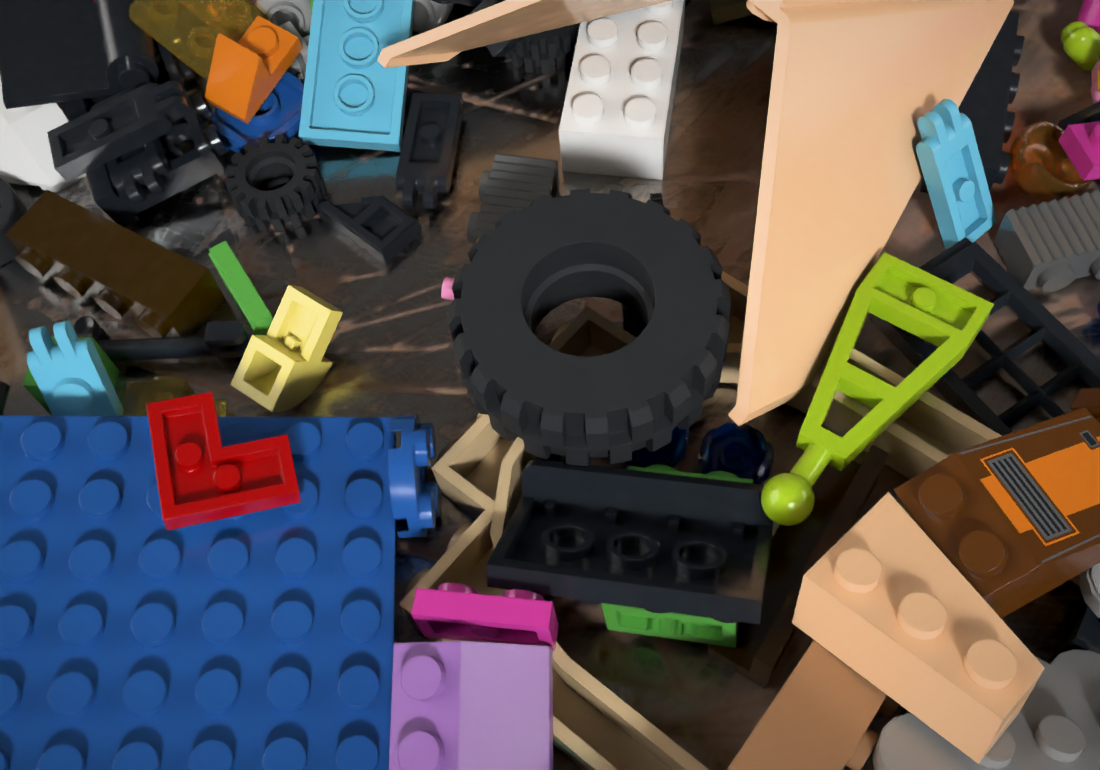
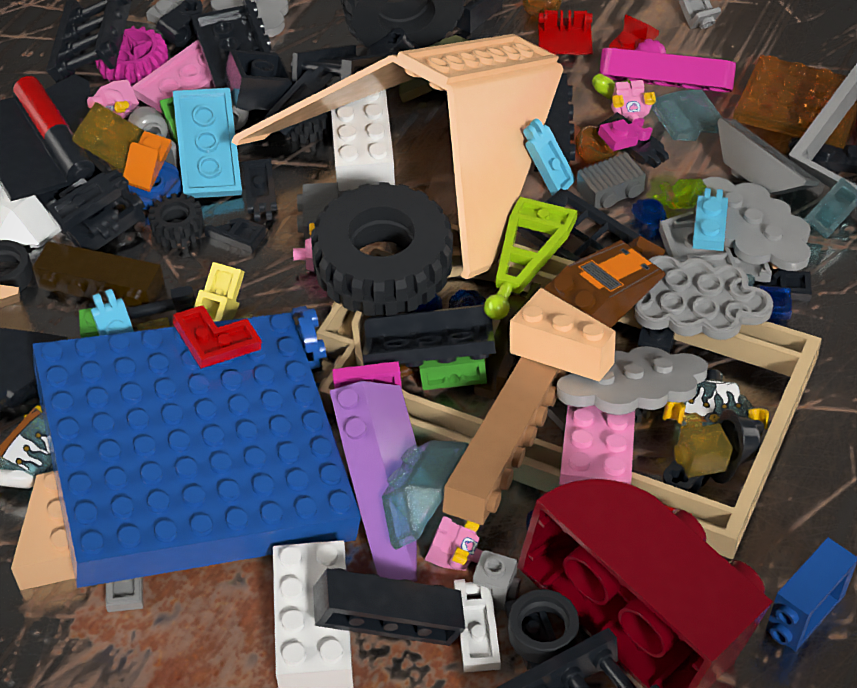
camera: 20 degrees left, 10 degrees down
bright green tile [208,240,273,335] -> none

